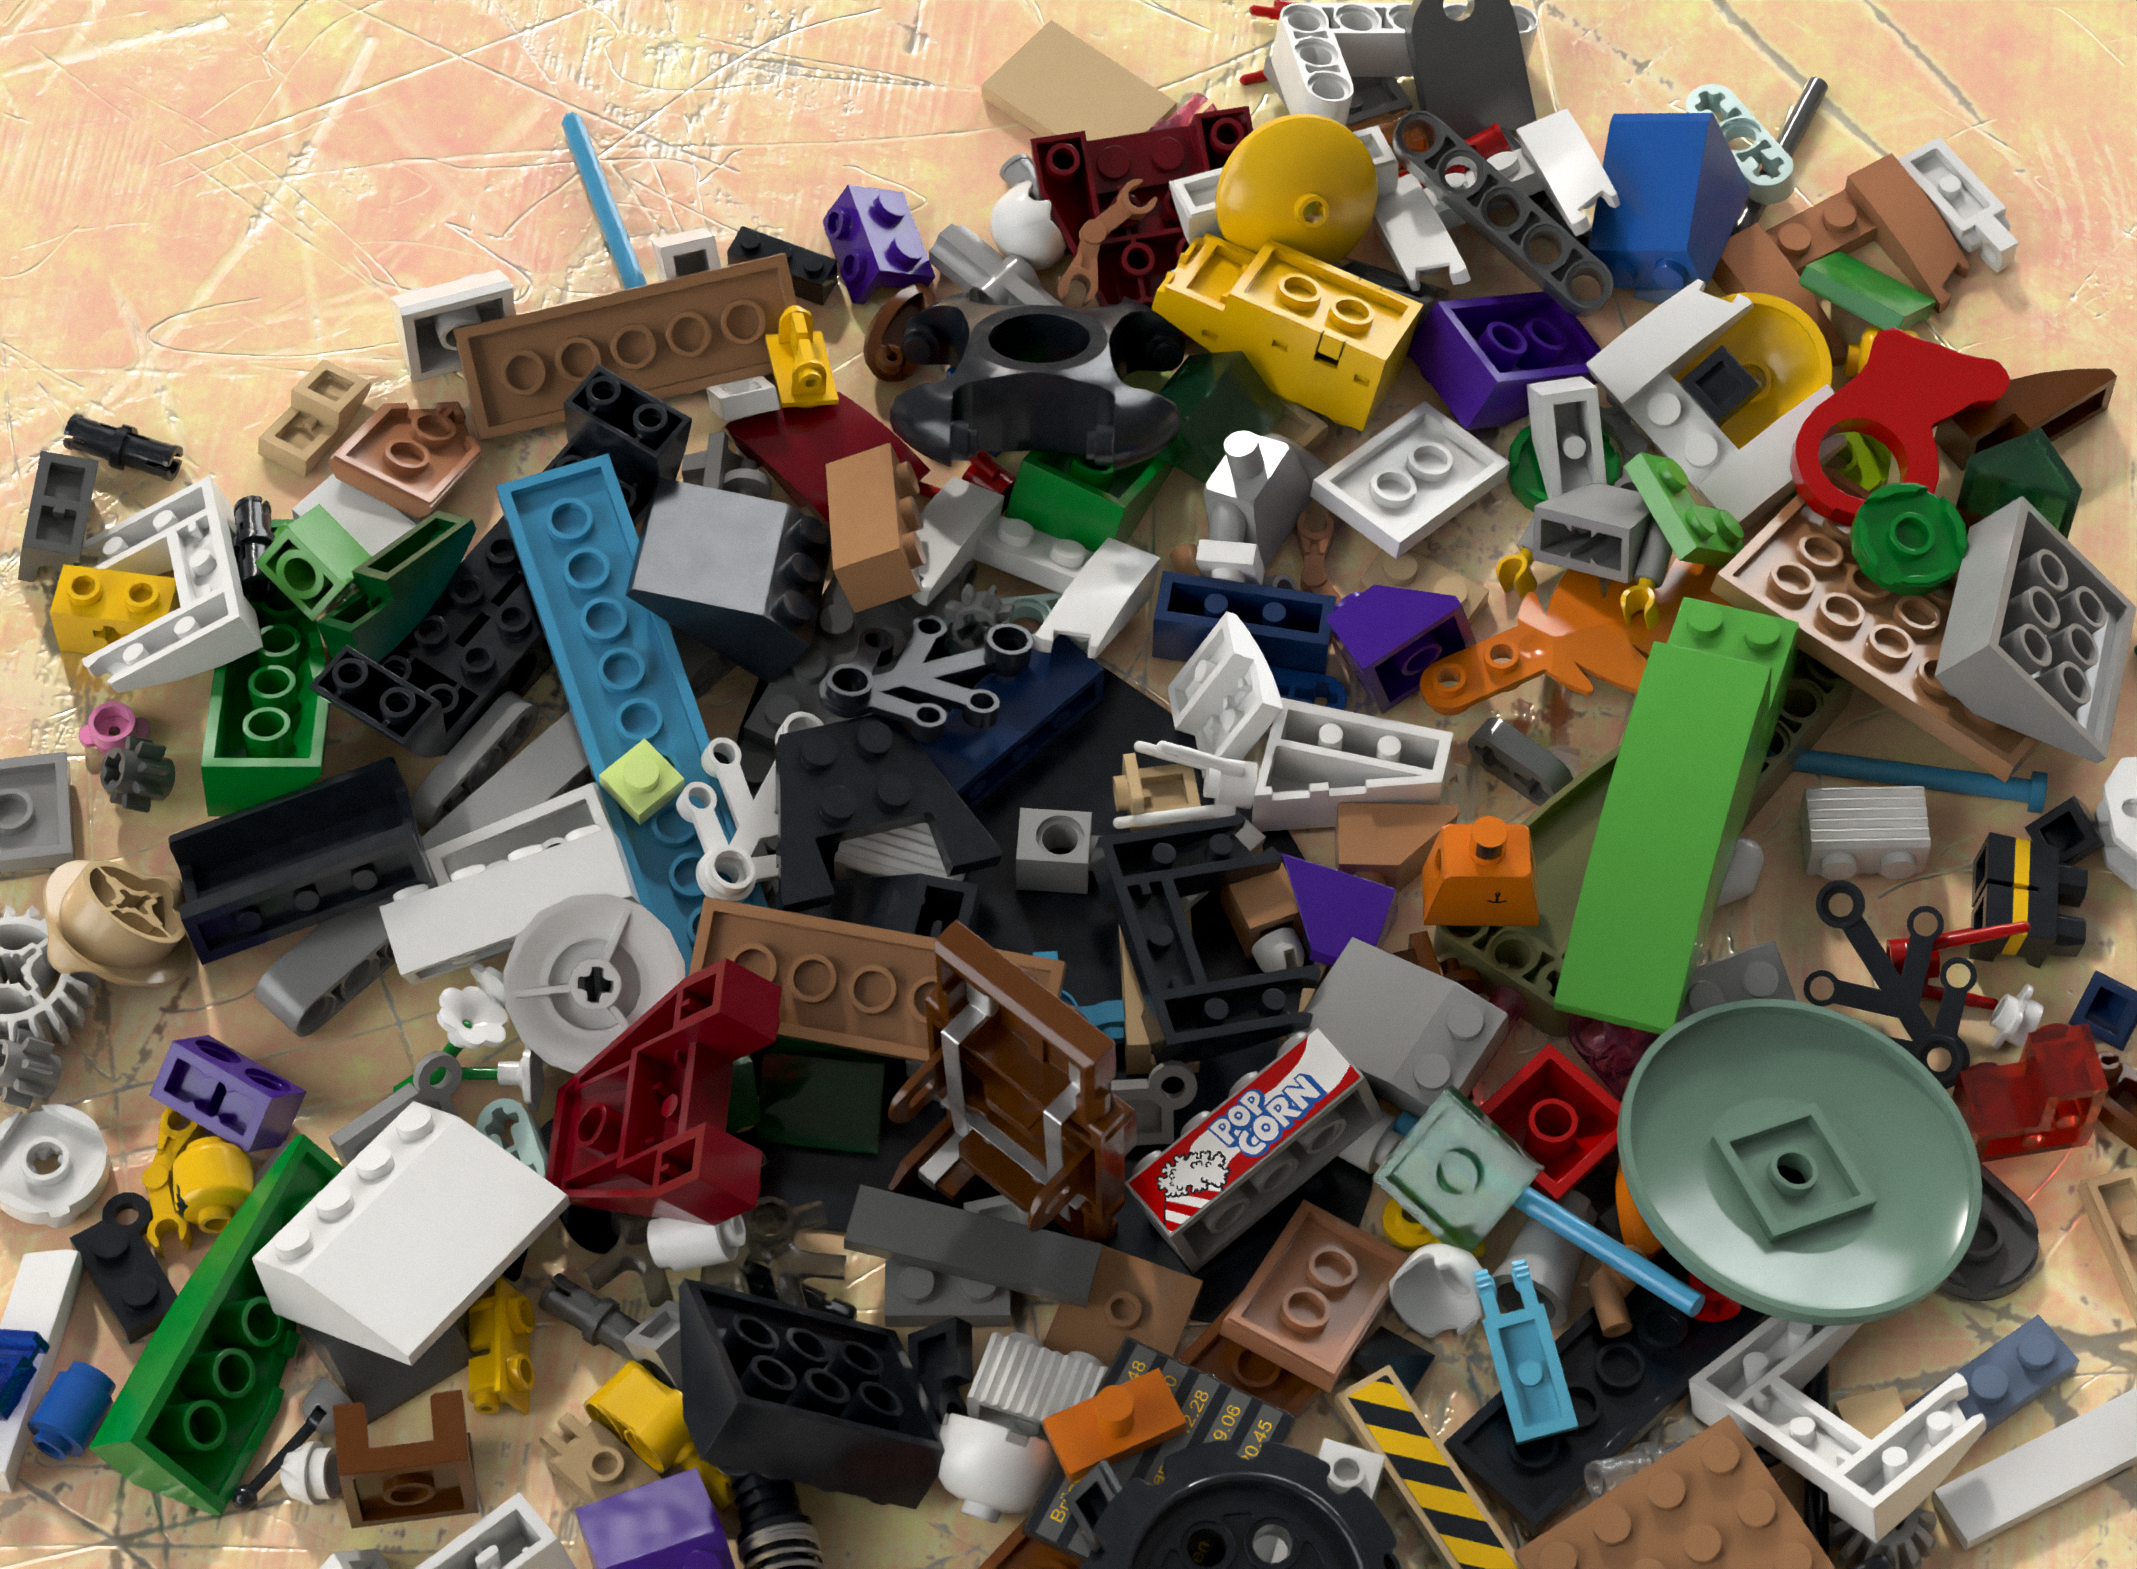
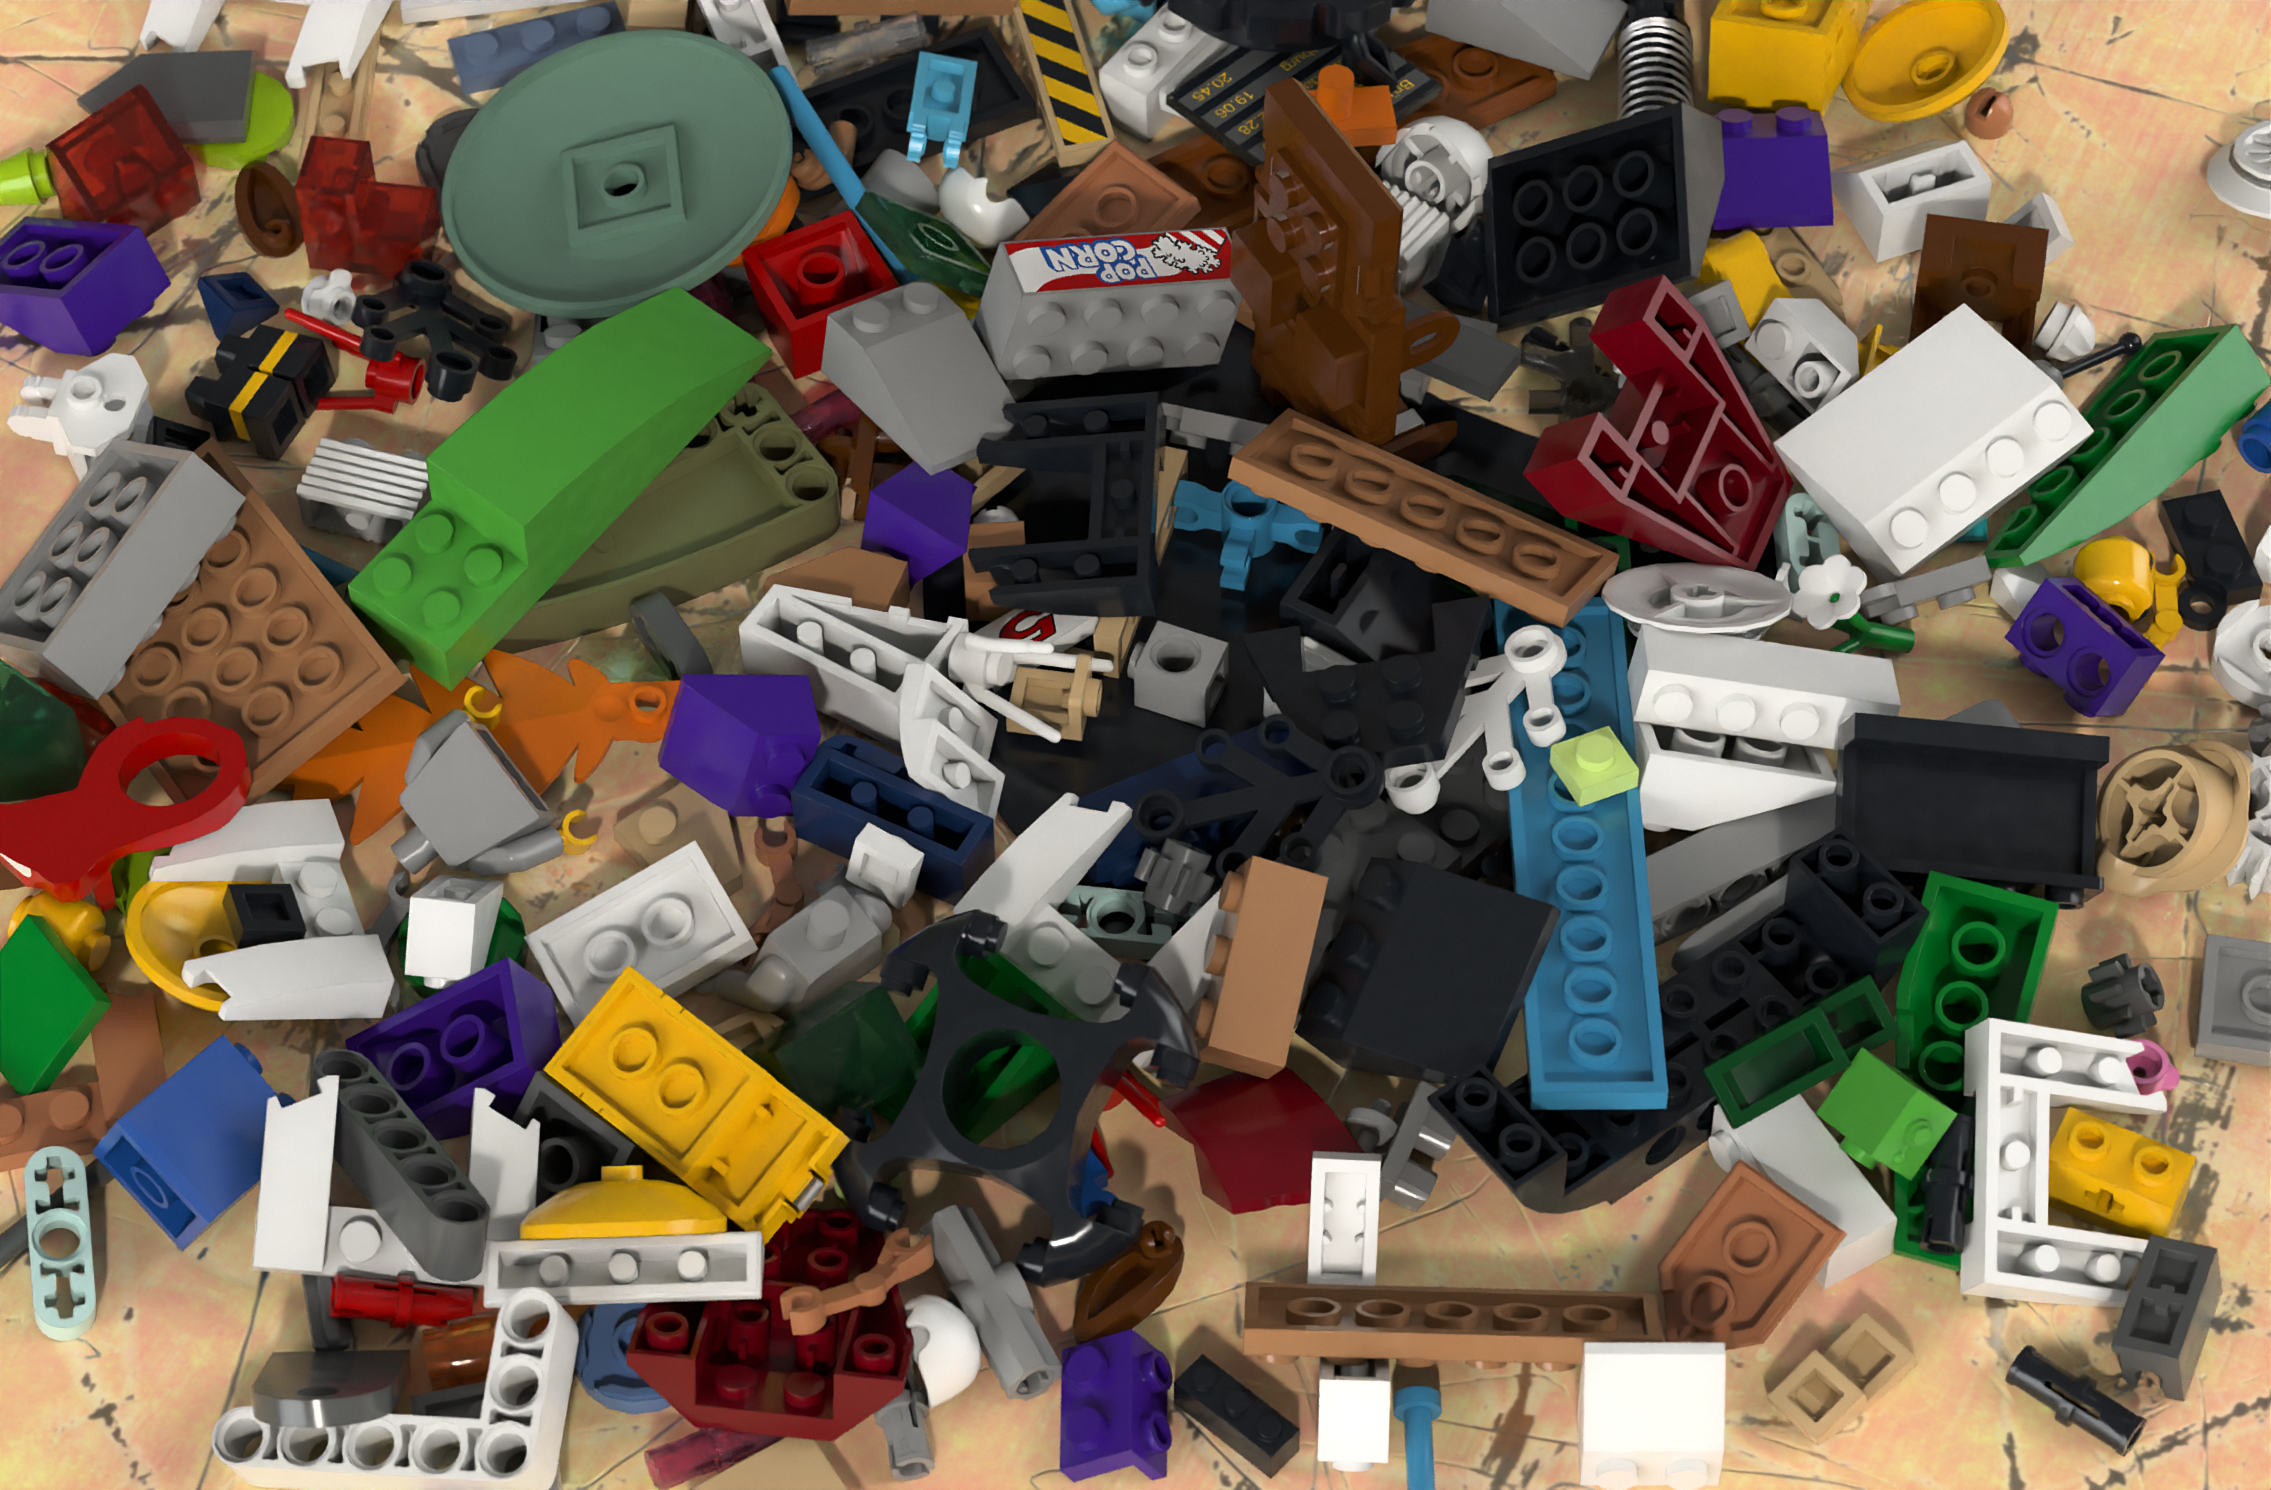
camera: 160 degrees left, 5 degrees down
yellow hinge [765,305,839,408] -> none
orange torso [1422,816,1539,926] -> none
bright green plate [1624,452,1745,568] -> none
green tile [1849,483,1968,595] -> none
none -> white slope [1744,298,1859,414]

